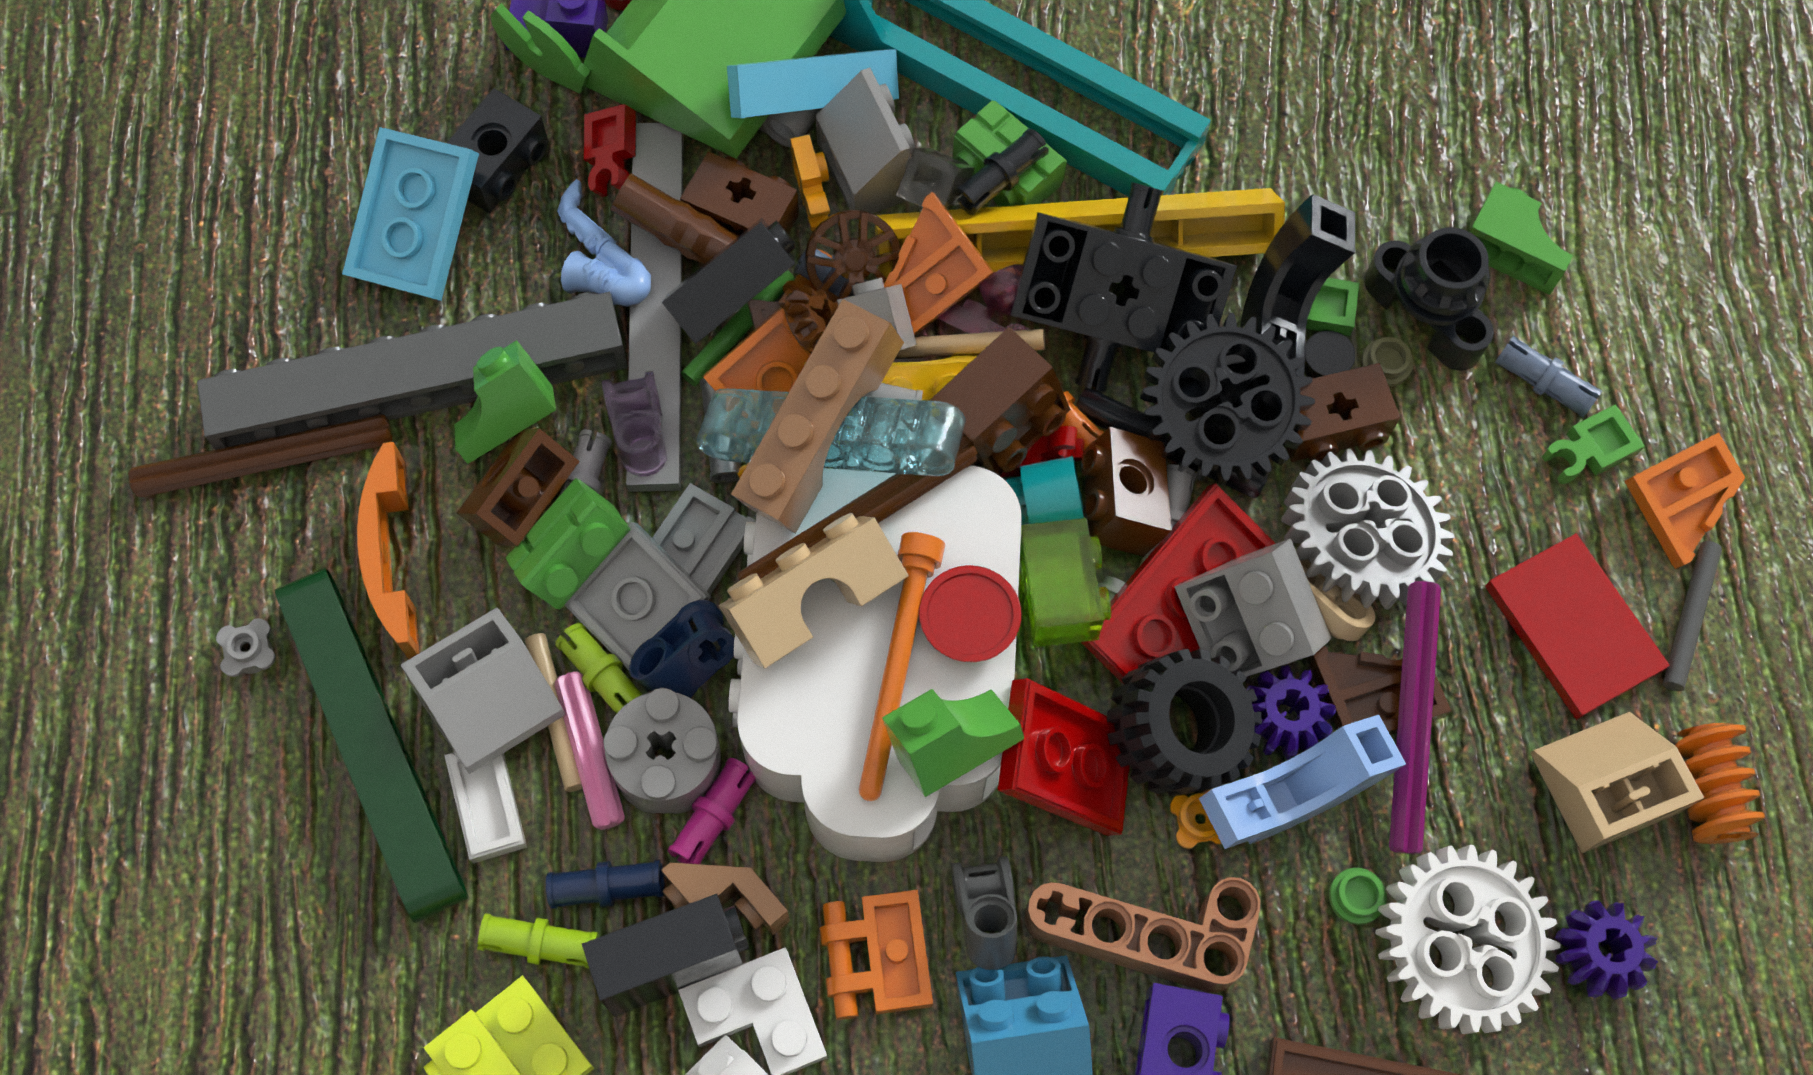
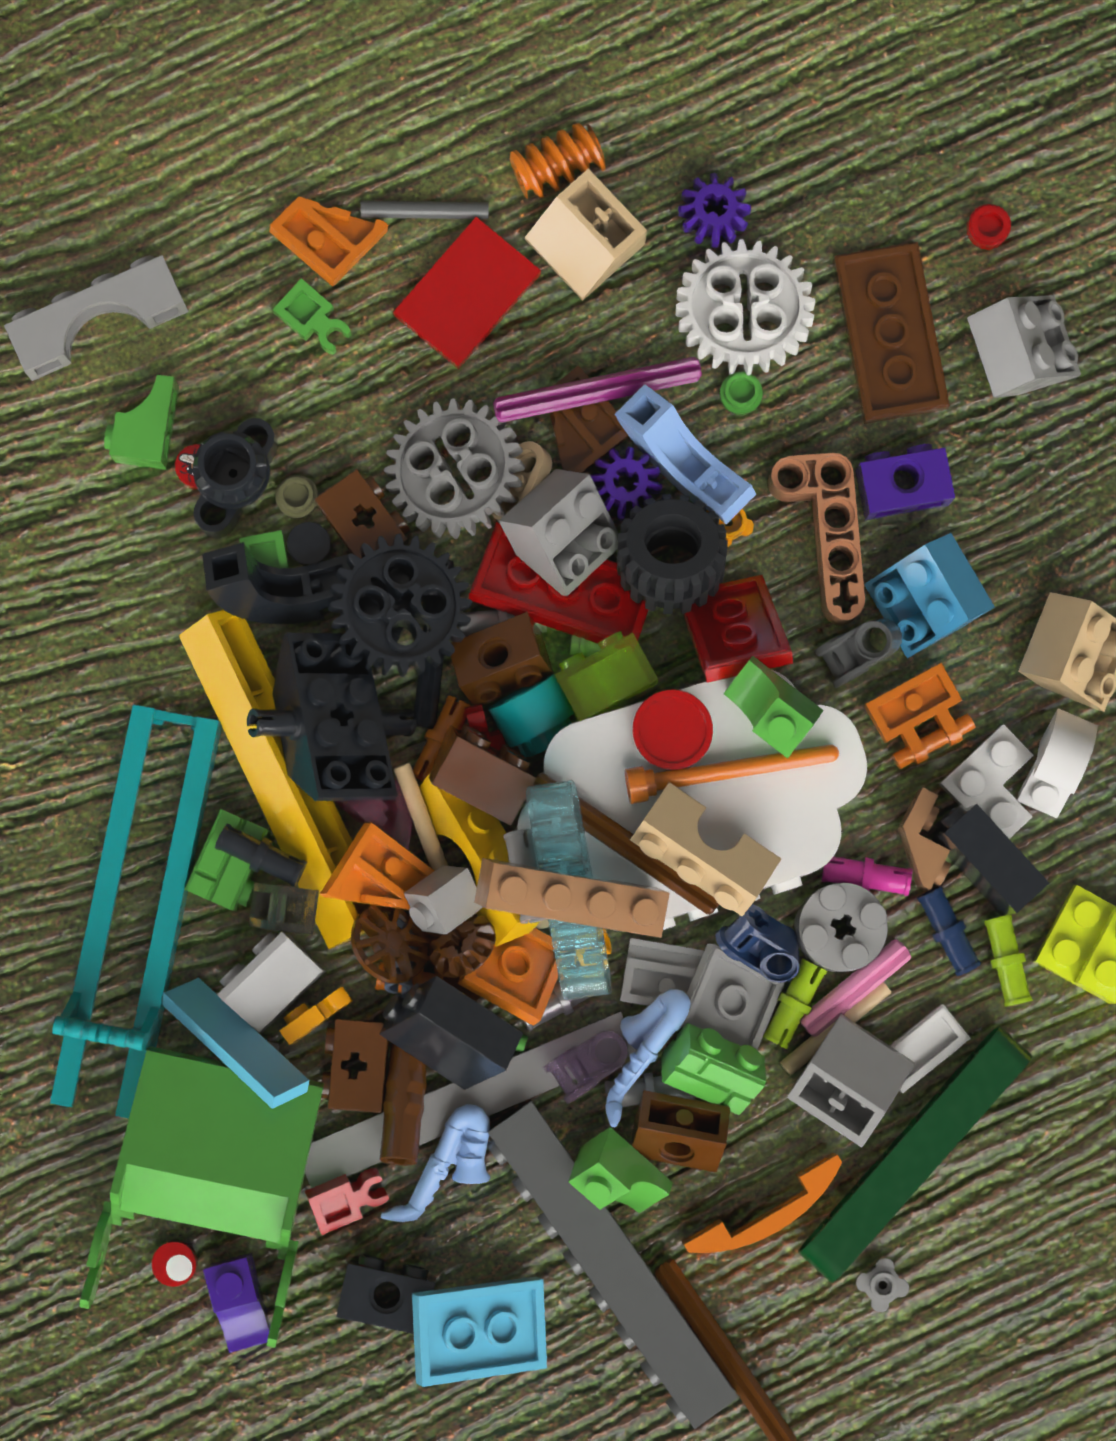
camera: 115 degrees left, 15 degrees up
sand blue pin [1495,335,1602,418] -> none
none -> light grey arch [4,255,188,381]
none -> light blue piece [605,989,691,1127]

